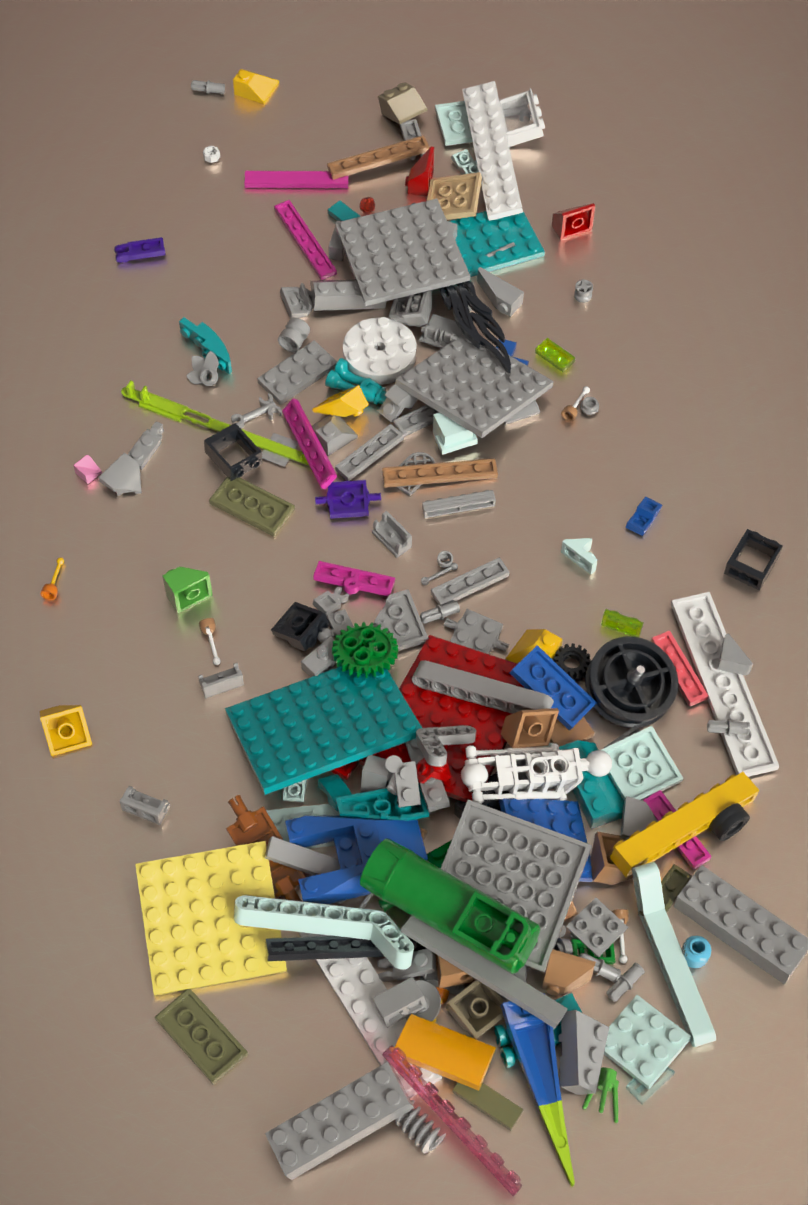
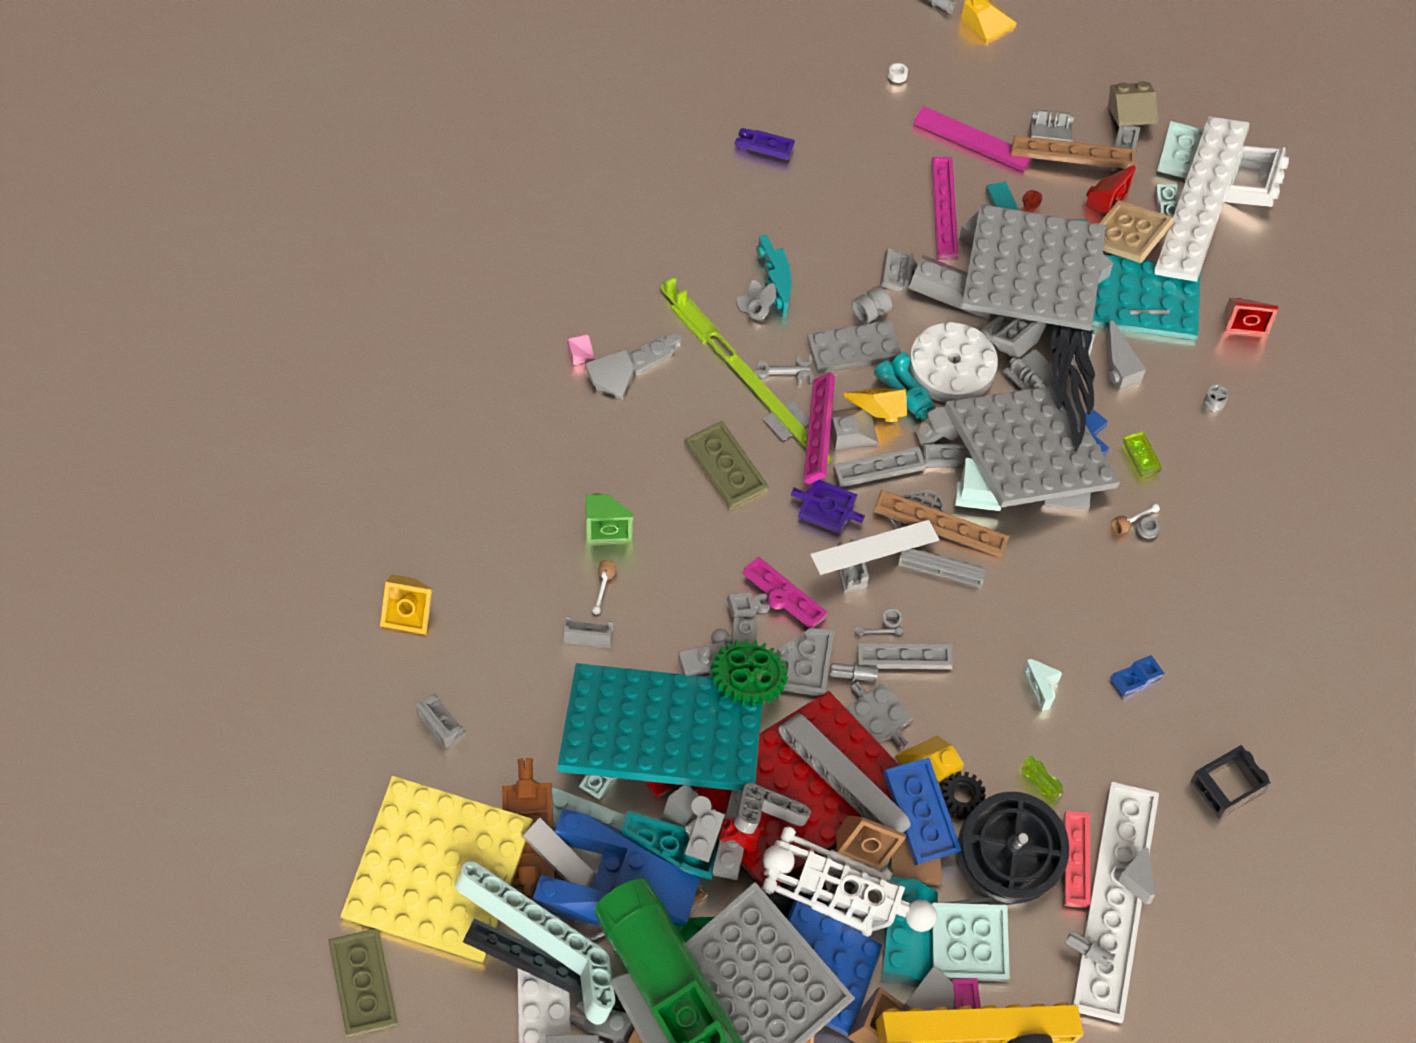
camera: 25 degrees right, 0 degrees up
orange hinge [40,557,64,600] -> none
black window [204,423,262,481] -> none
black plate [271,602,329,651] -> none
teal slope [318,774,352,812] -> none
none -> white sticker [810,520,940,575]
none -> light grey hinge [1031,109,1074,142]

